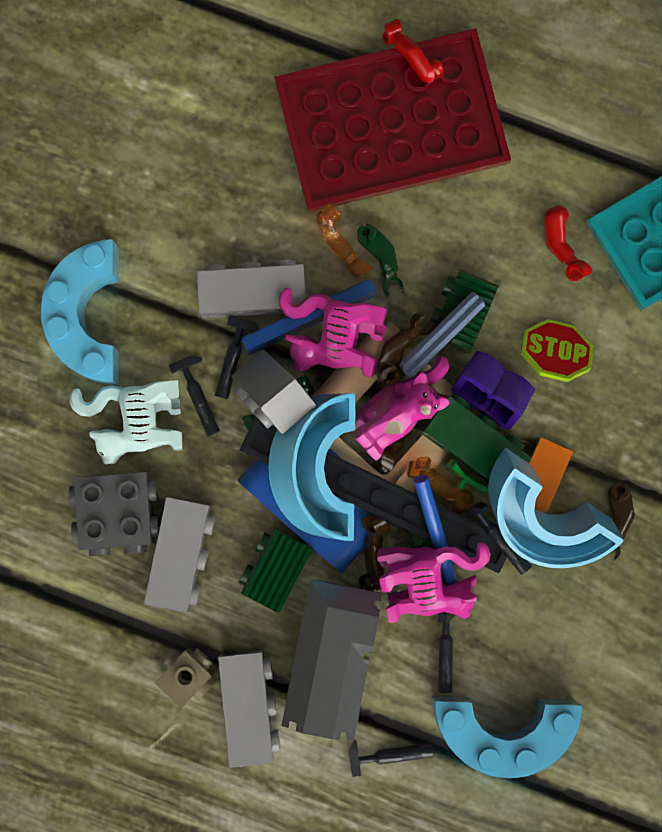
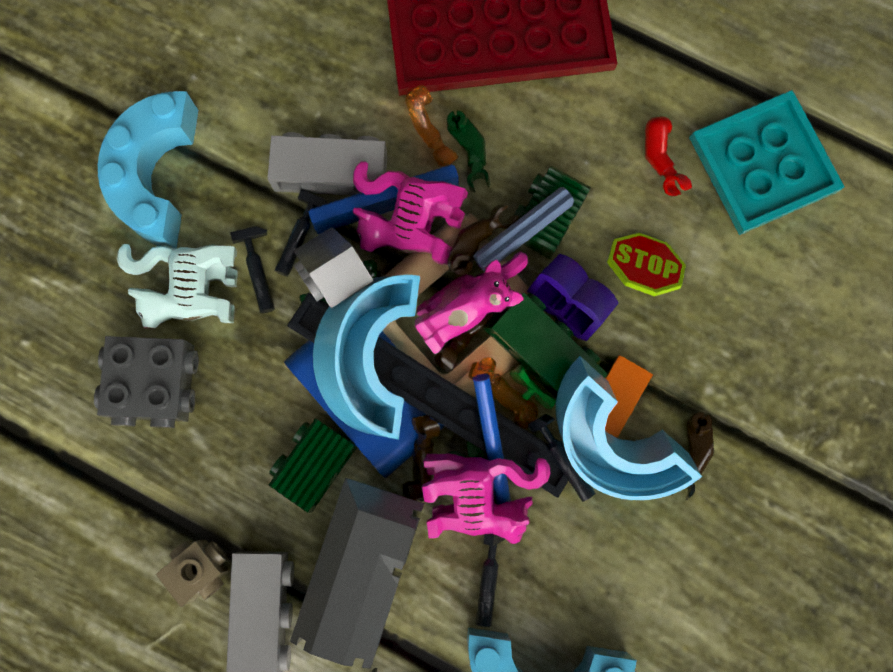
camera: 10 degrees right, 5 degrees down
light grey brick [144,497,216,613] -> none

